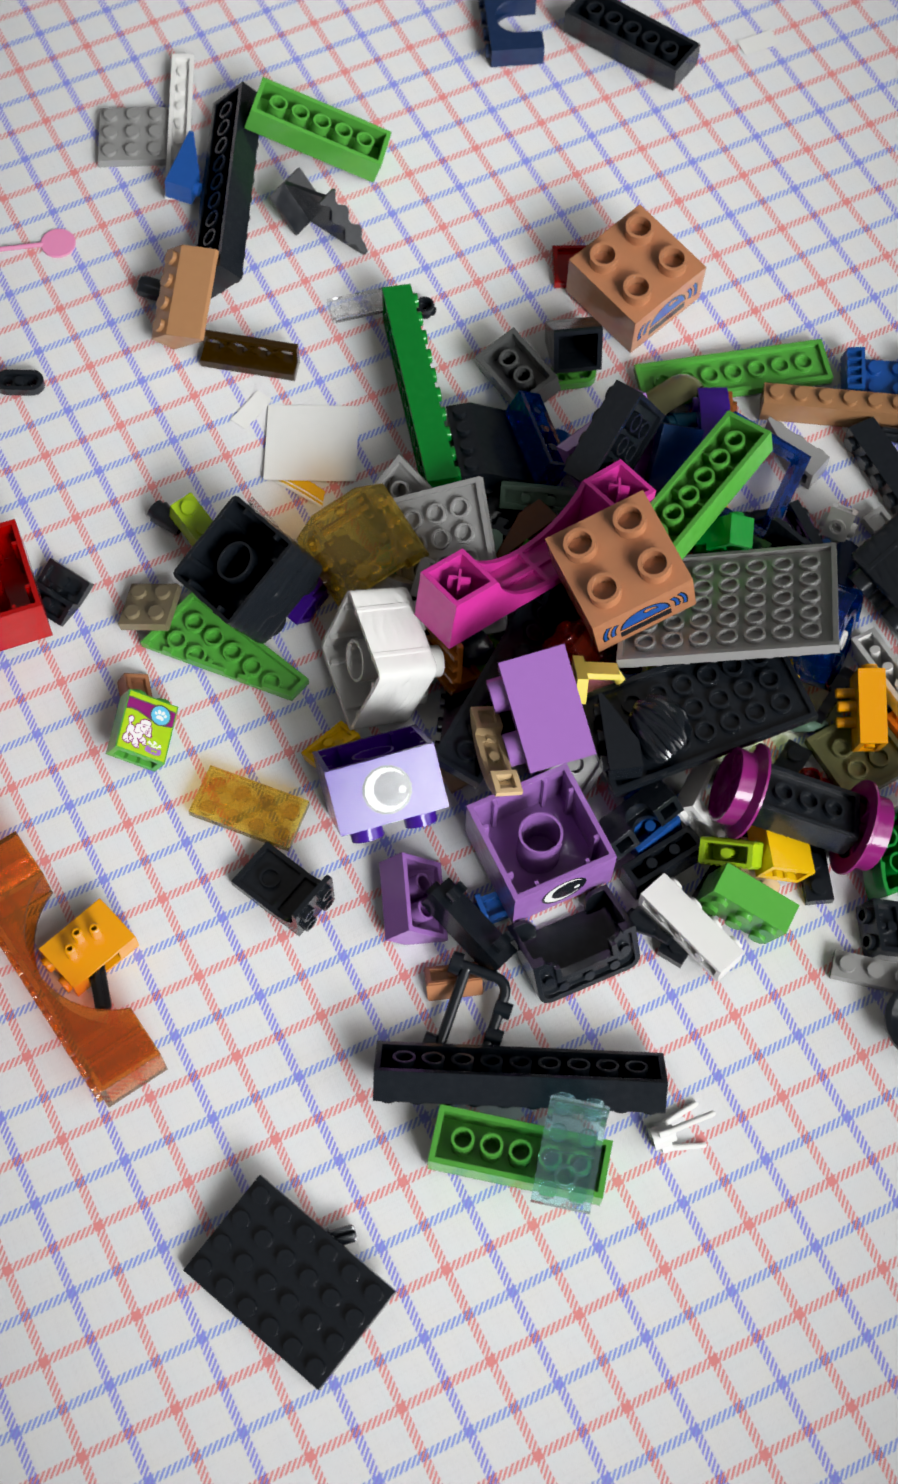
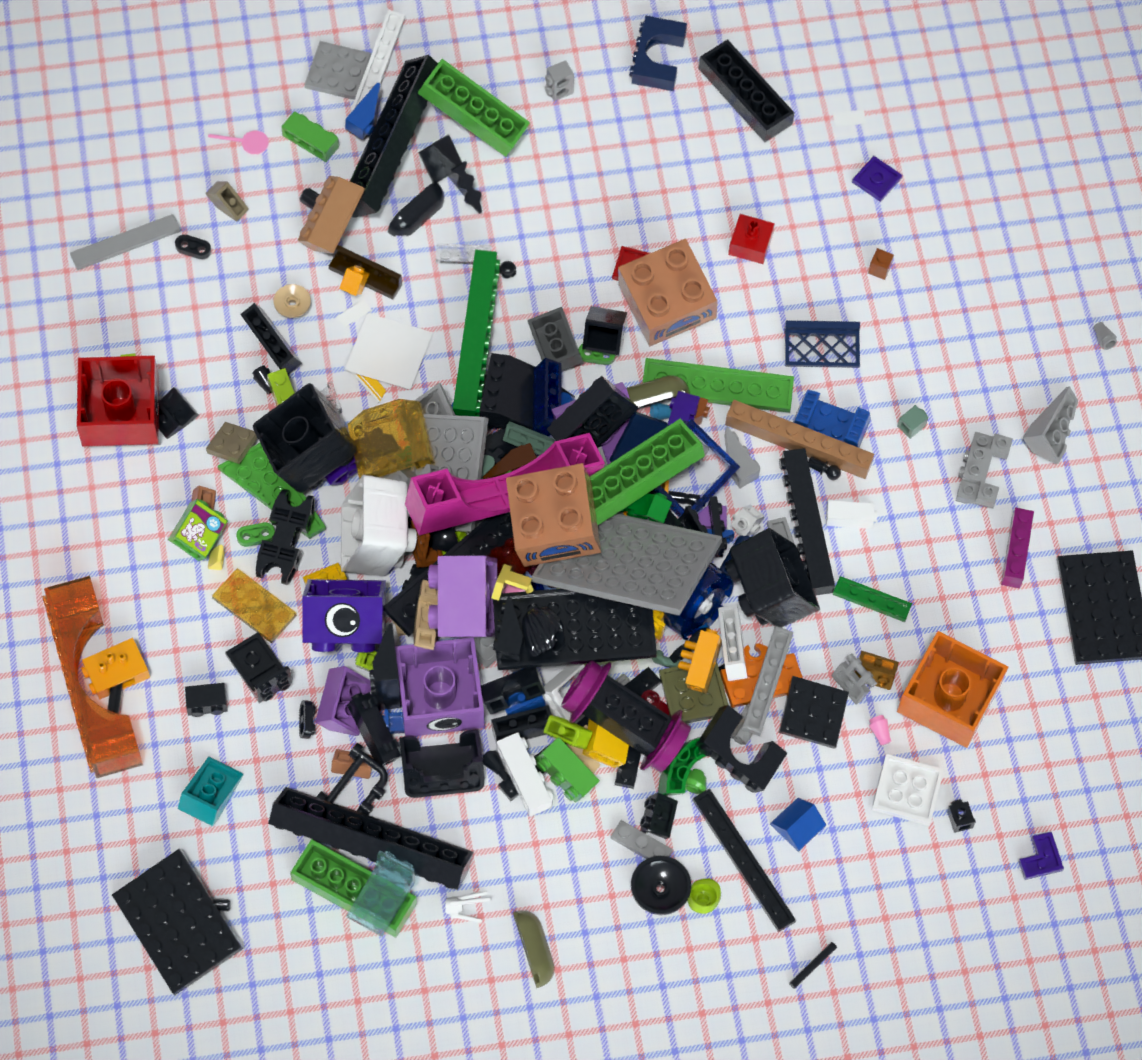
camera: 15 degrees right, 0 degrees up
none -> teal slope [177,756,243,826]
none -> black brick [185,683,228,717]
none -> dark tan slope [205,181,249,221]
none -> light yellow slope [208,545,225,570]
none -> bright green plate [236,522,275,547]
none -> black brick [240,303,302,374]
none -> black piece [256,489,315,585]
none -> tan dish [274,284,311,318]
none -> bright green brick [281,111,339,162]
none -> black plate [299,700,315,739]
none -> light orange brick [339,265,369,296]
none -> lime brick [355,651,377,672]
none -> black slope [369,623,400,710]
none -> black brick [388,182,444,237]
none -> olive brick [513,910,555,988]
none -> light grey brick [545,60,574,101]
none -> red brick [728,214,775,264]
none -> dark blue fence [784,320,860,368]
none -> dark purple tile [852,156,903,202]
none -> dark orange brick [868,248,894,280]

